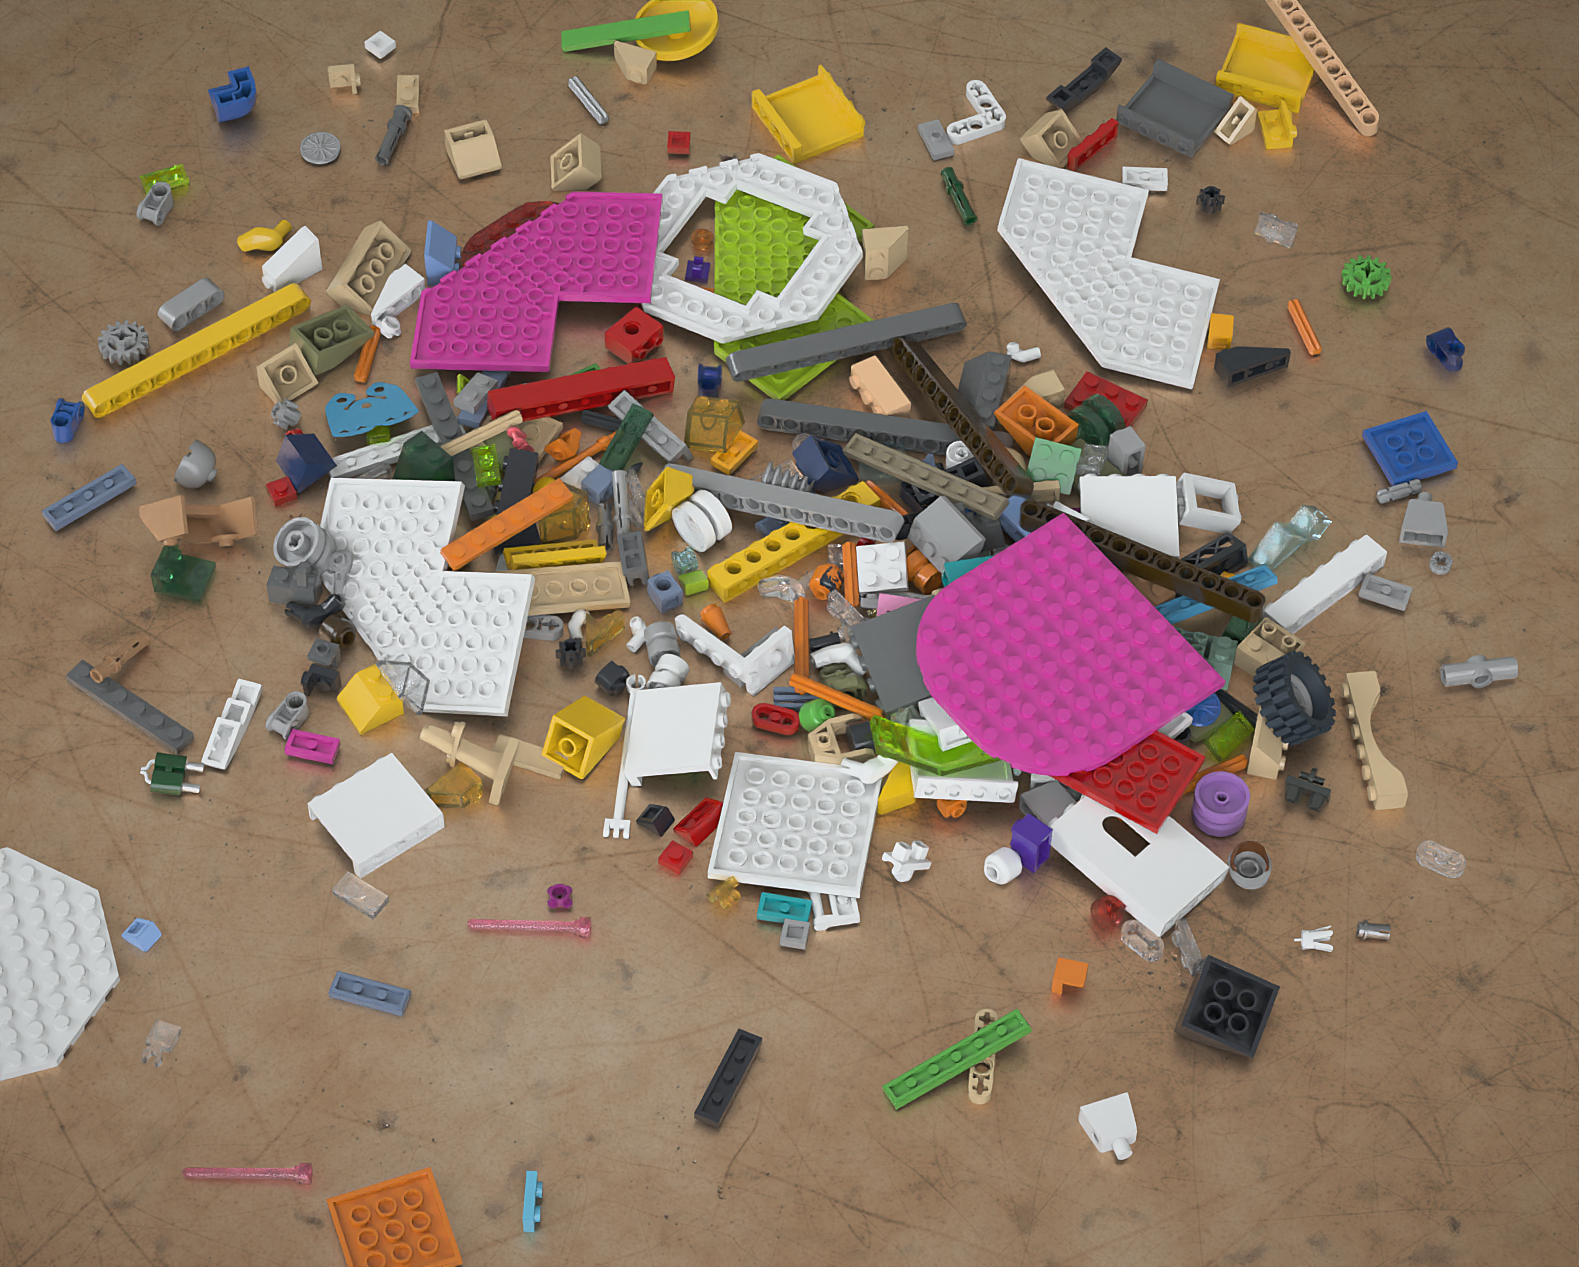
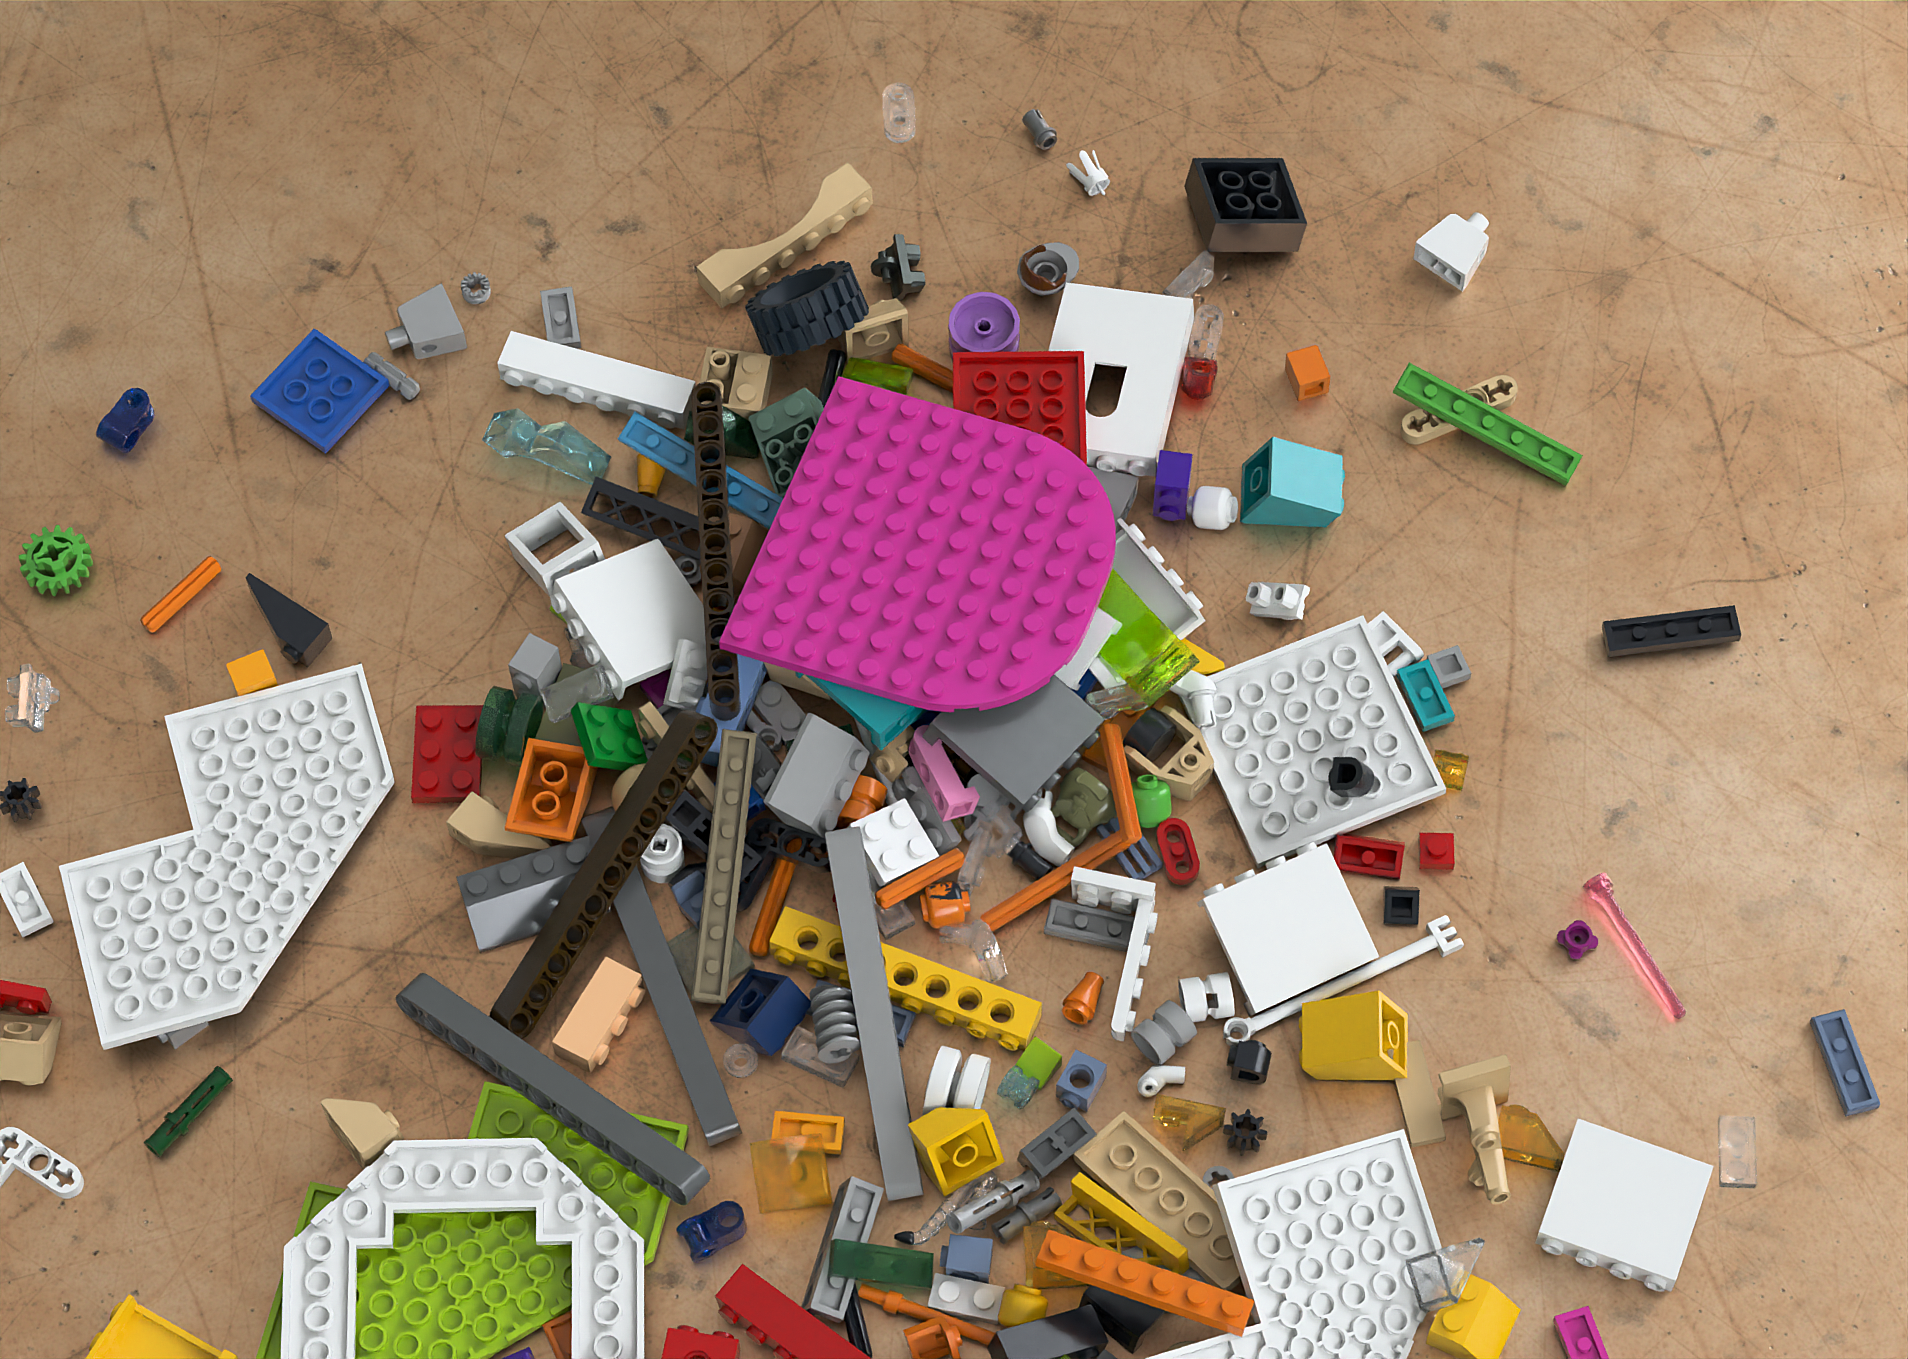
camera: 120 degrees left, 10 degrees up
white arm [568,609,591,642] -> none
light grey plate [917,119,954,161] -> none
white arm [1006,342,1041,363] -> none
light grey piece [1440,655,1518,688] -> none
none -> slope [1240,437,1345,527]
none -> black plate [1328,757,1374,797]

